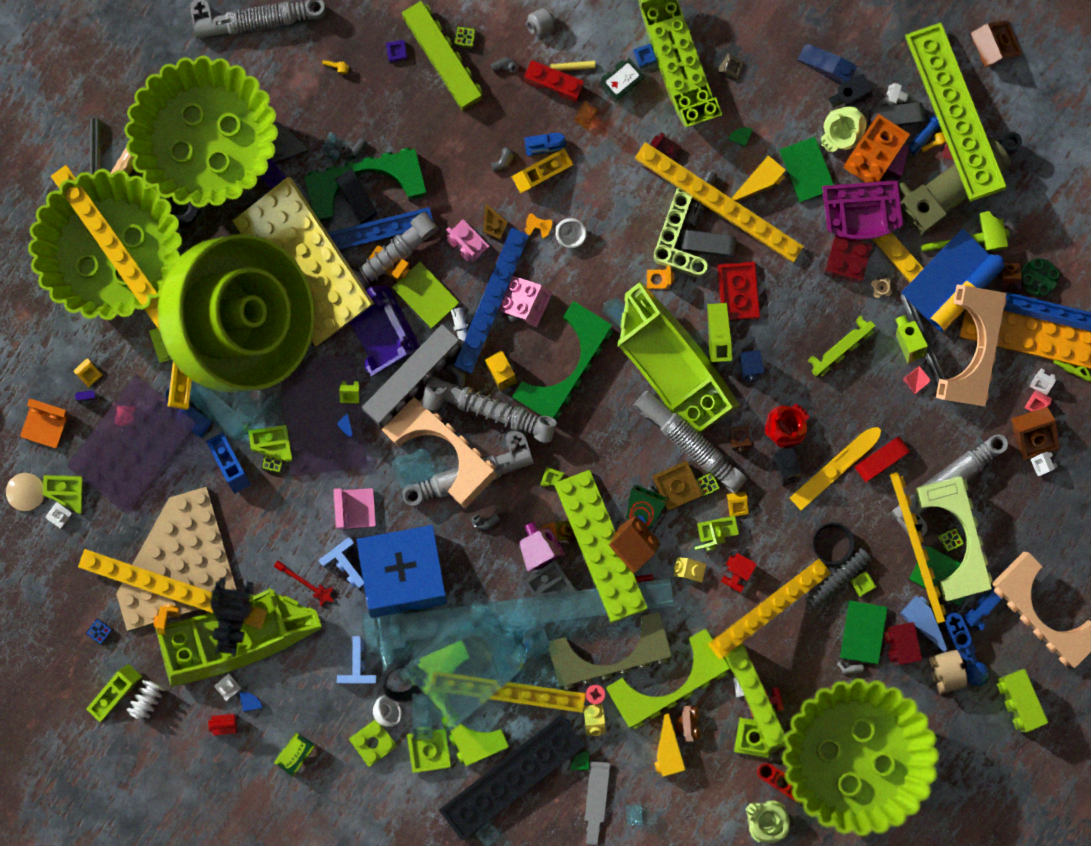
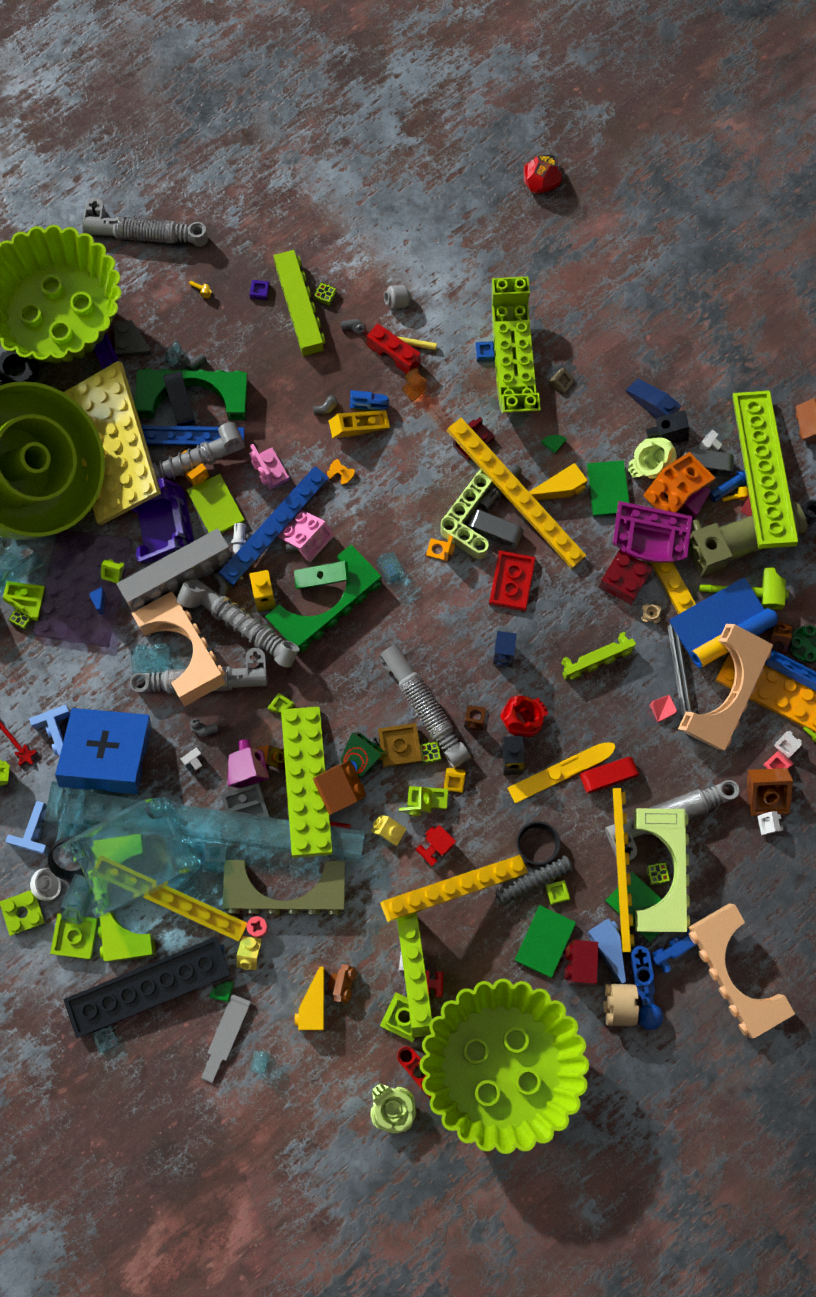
camera: 20 degrees right, 10 degrees down
bright pink bracket [334,488,376,529] -> none
pearl gold piece [483,204,508,240] -> none
white piece [556,218,586,248] -> none
brick [600,58,644,103] -> none
lime arch [605,628,730,729] -> none
lime slope [618,282,741,435] -> none
lime slope [707,303,732,362] -> none
light grey piece [837,662,864,674] -> none
lime torso [896,315,928,363] -> none
lime piece [997,669,1048,733] -> none
none -> white tile [181,747,202,770]
none -> tile [294,561,349,590]

